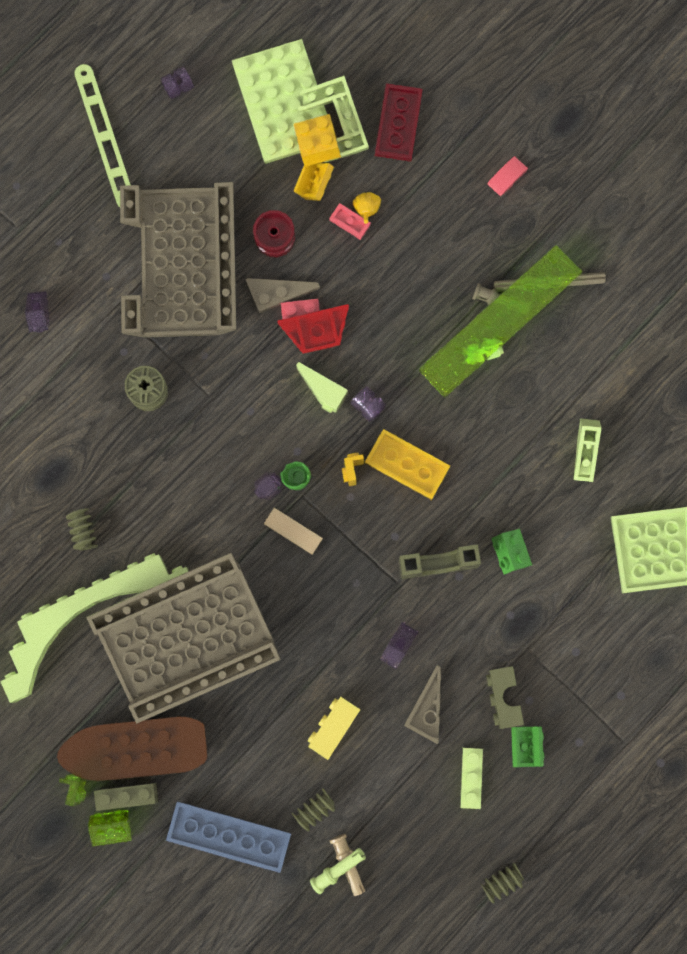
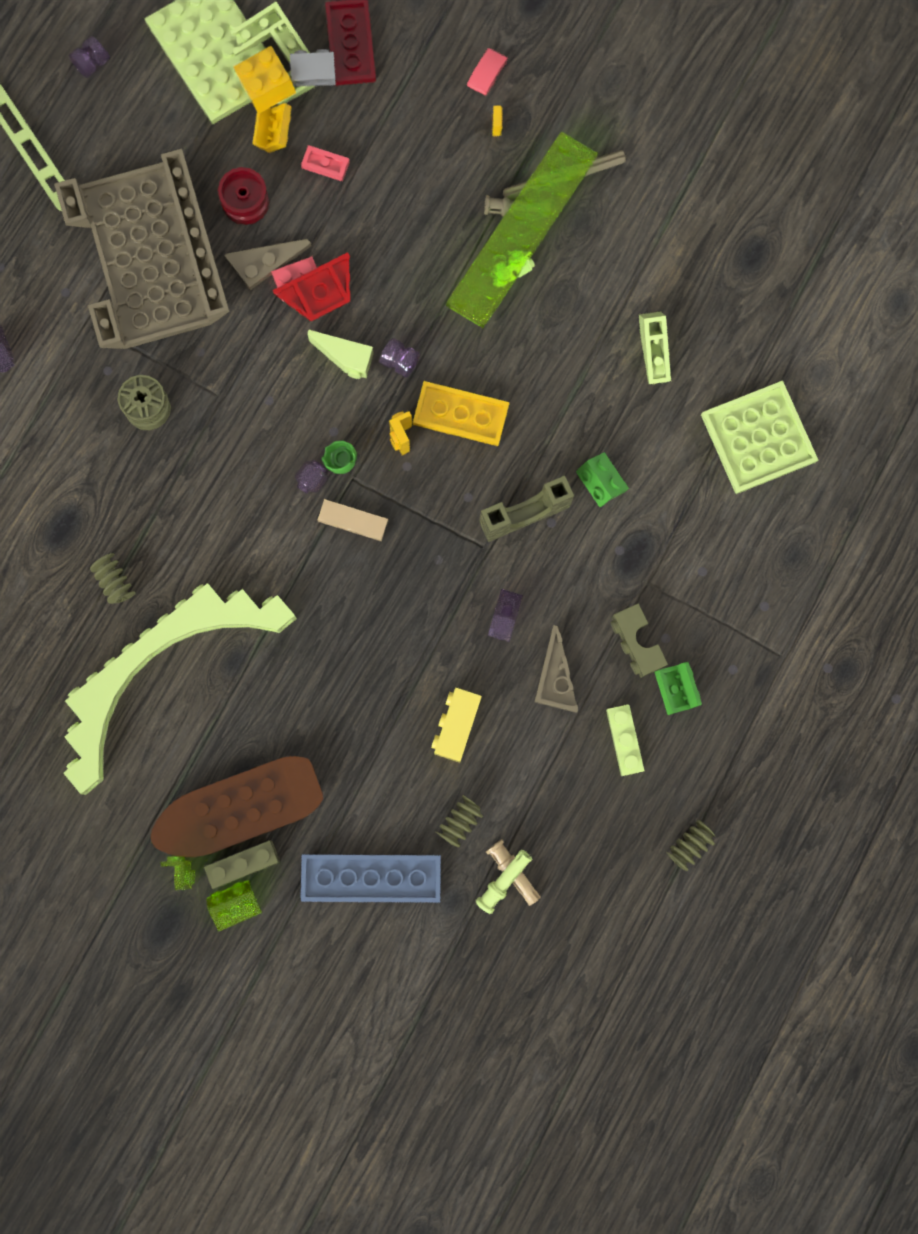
camera: 25 degrees left, 0 degrees up
dark tan slope [86,553,280,724] -> none
yellow piece [353,192,381,224] -> none
none -> light grey brick [290,49,335,87]
none -> yellow tile [492,106,502,136]

